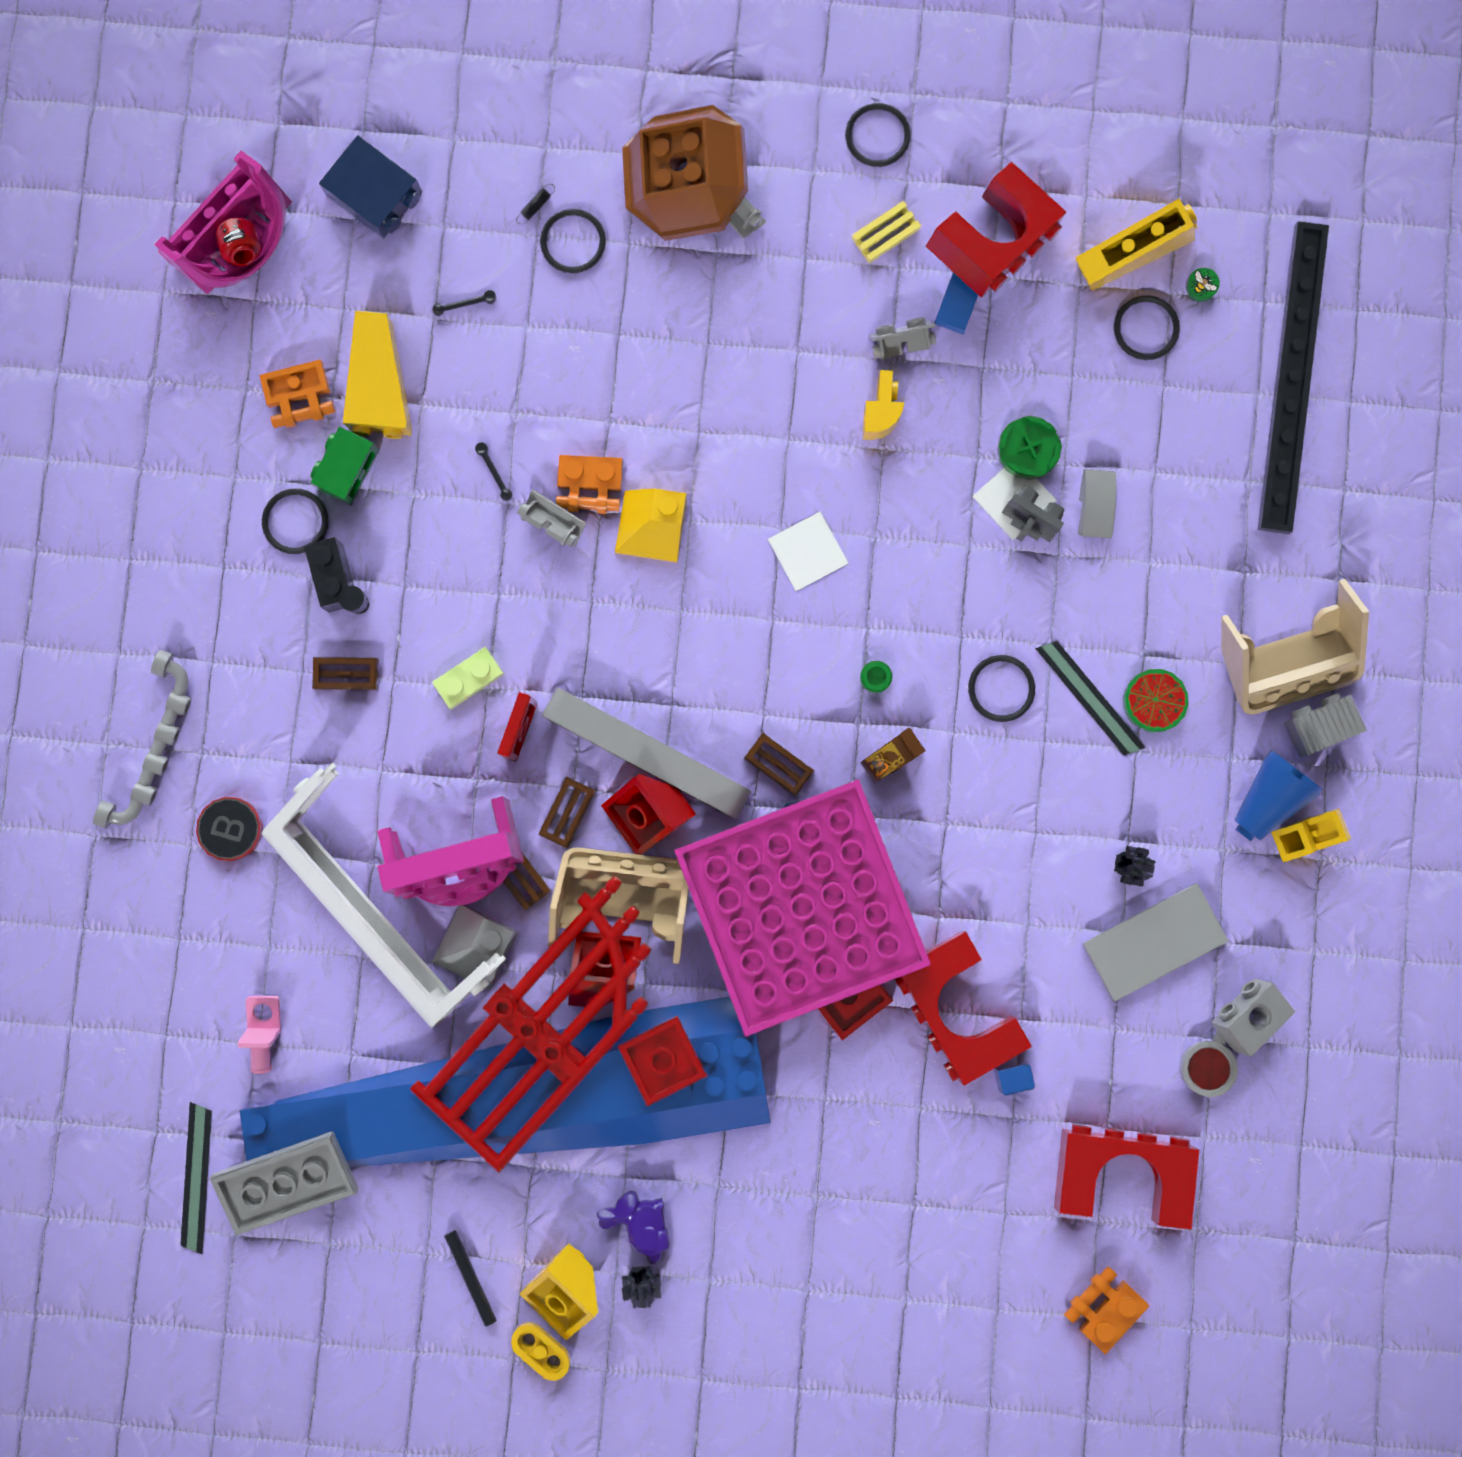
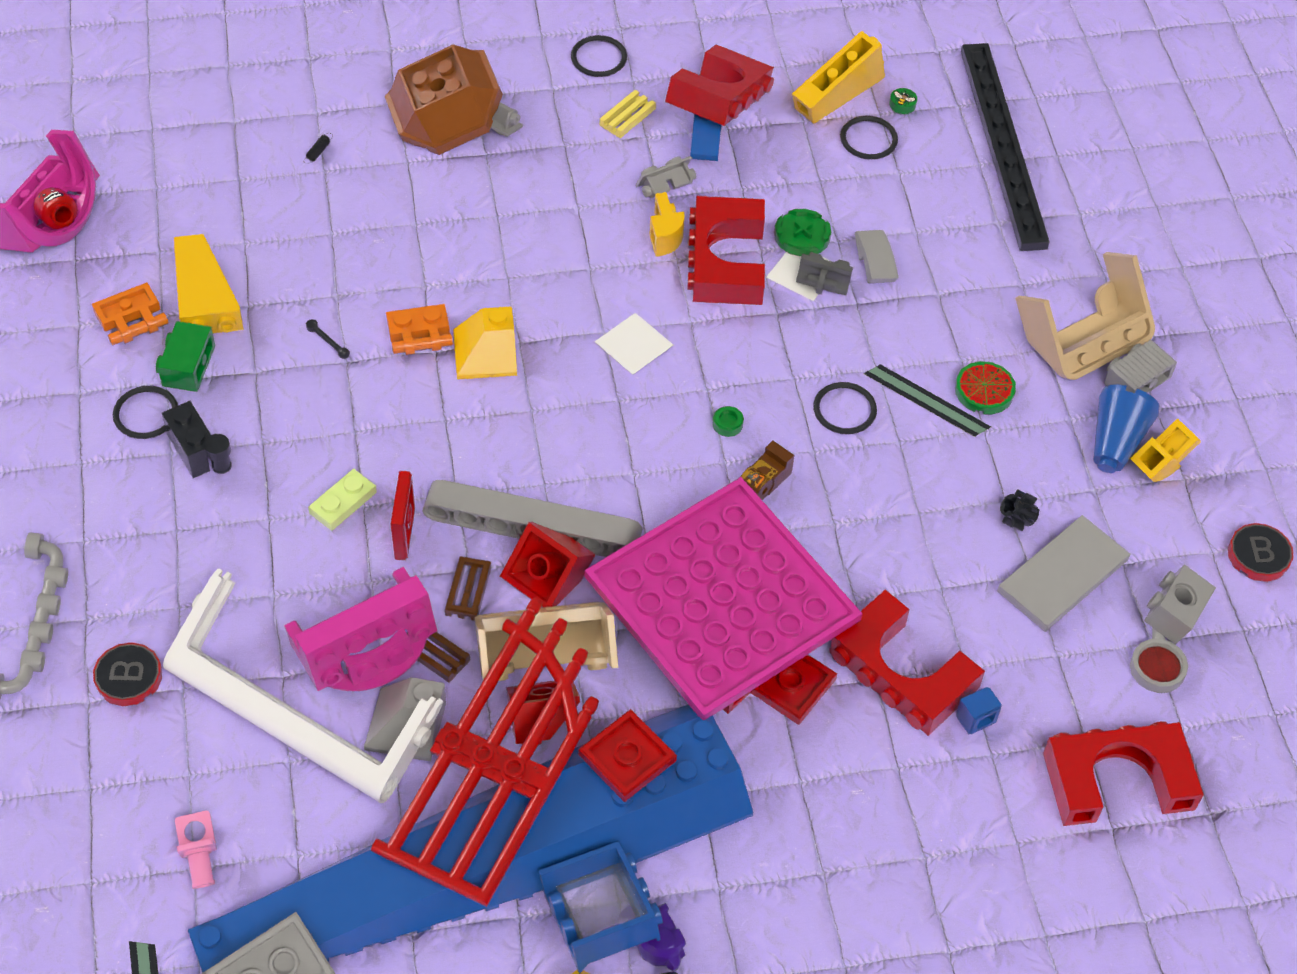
camera: 20 degrees left, 30 degrees down
reddish brown tile [312,657,379,691] -> none
dark blue brick [318,135,422,239] -> none
black hinge [432,290,496,316] -> none
light grey hinge [517,490,586,548] -> none
black tyre [540,209,606,273] -> none
reddish brown tile [744,733,814,796] -> none
orange plate [1064,1266,1150,1355] -> none
none -> blue window [539,841,663,974]
none -> red arch [687,196,765,305]
none -> tile [1228,523,1293,582]

